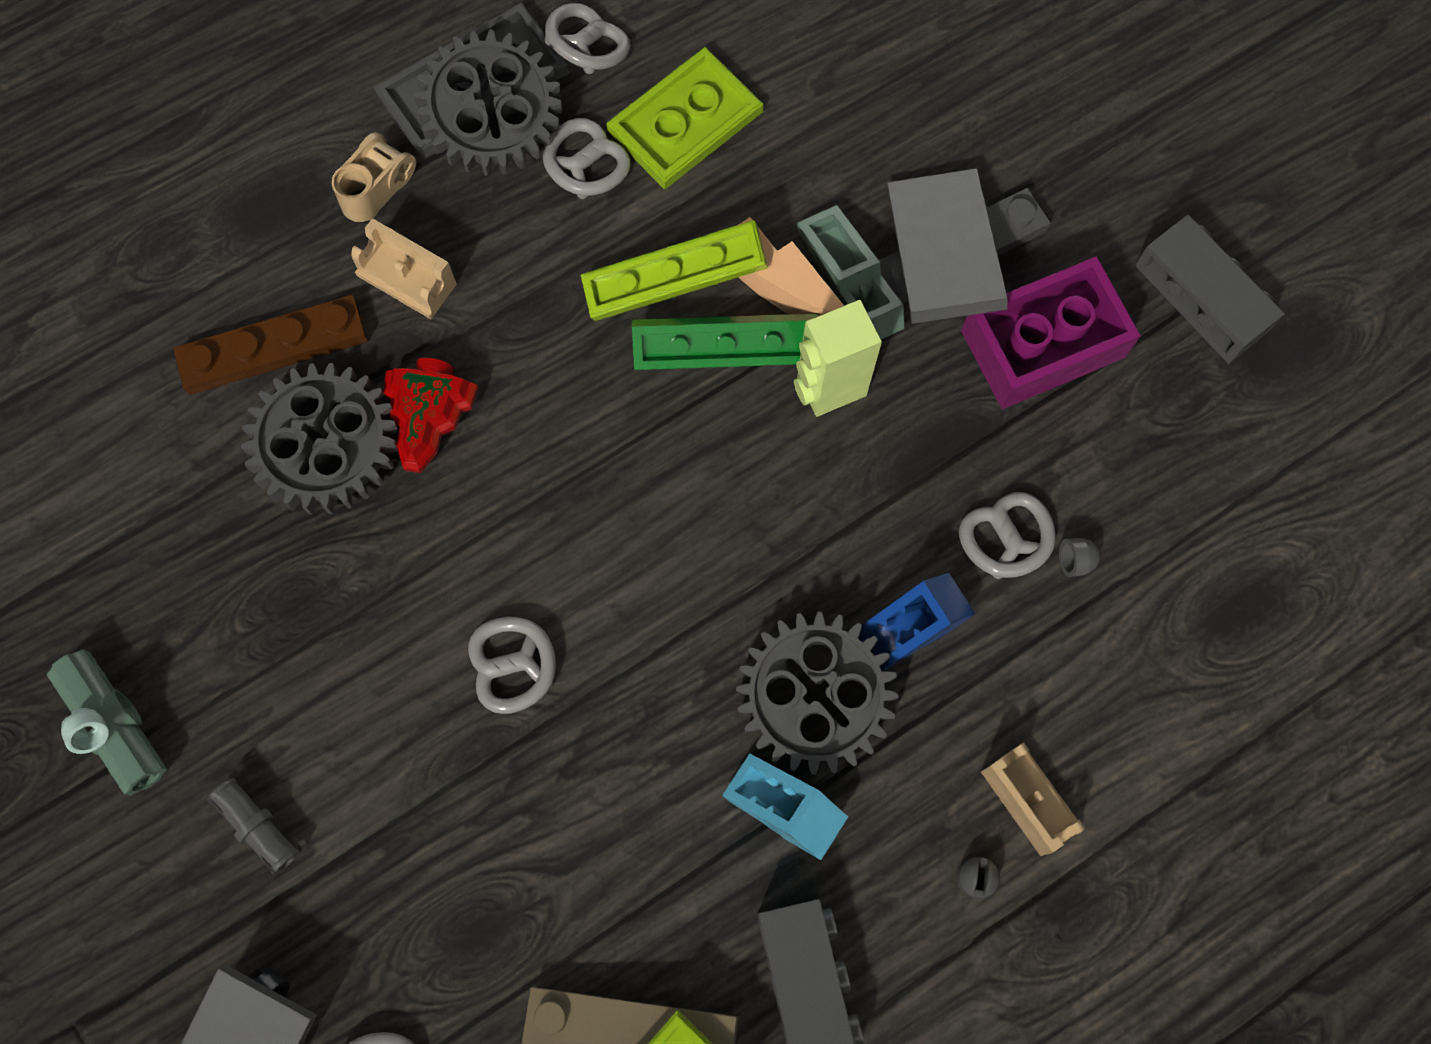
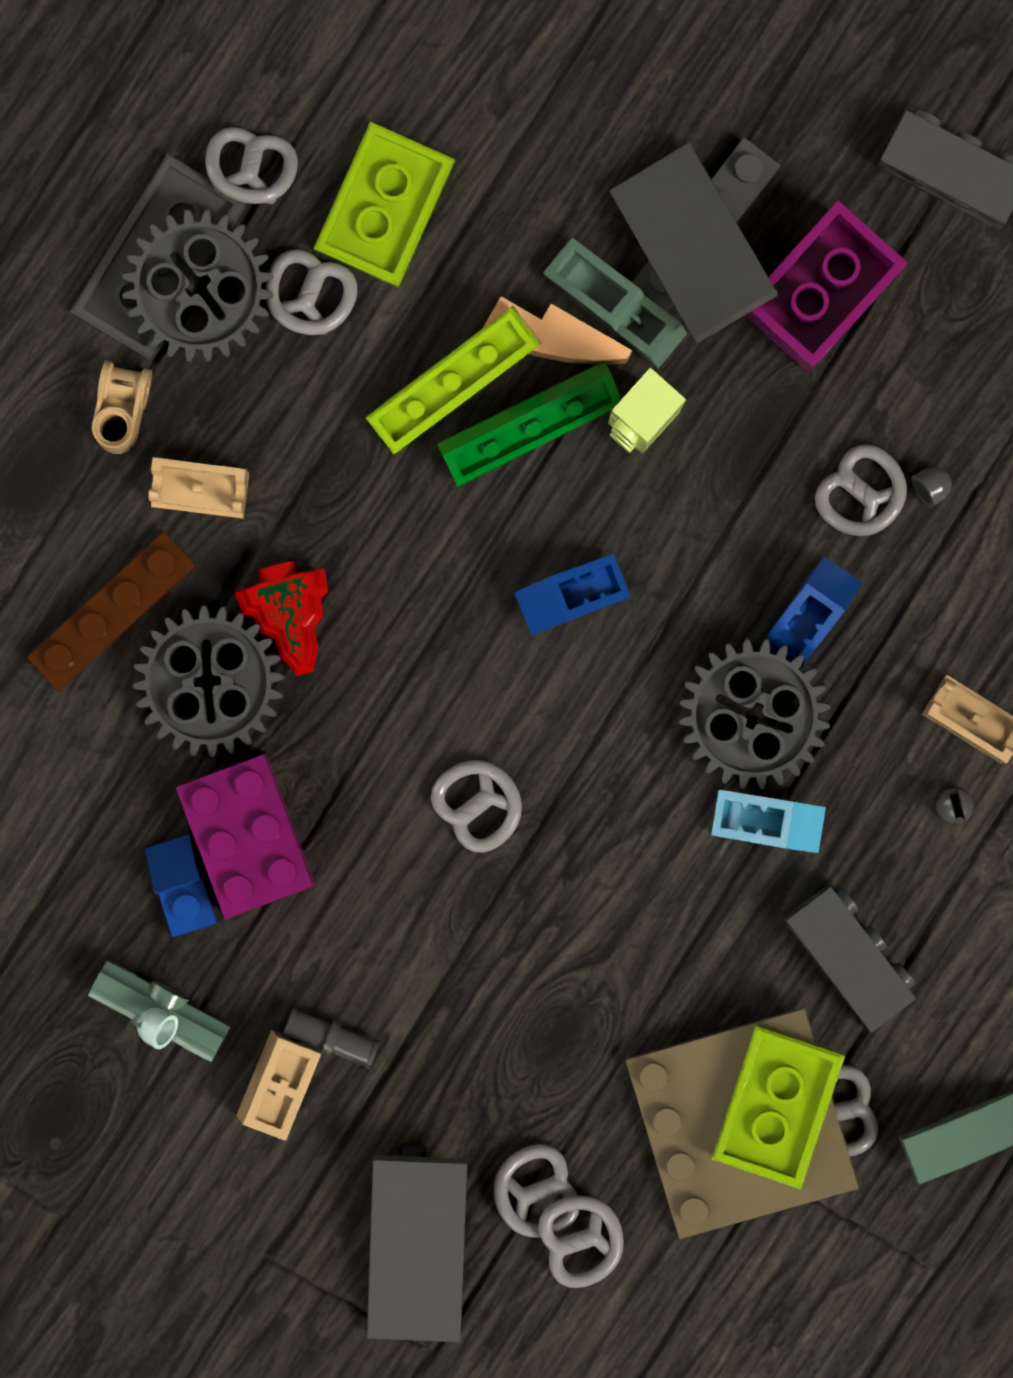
camera: 20 degrees left, 15 degrees up
none -> blue slope [145,834,218,937]
none -> magenta brick [176,754,316,919]
none -> tan hinge [236,1029,321,1141]
none -> blue arch [514,554,631,636]

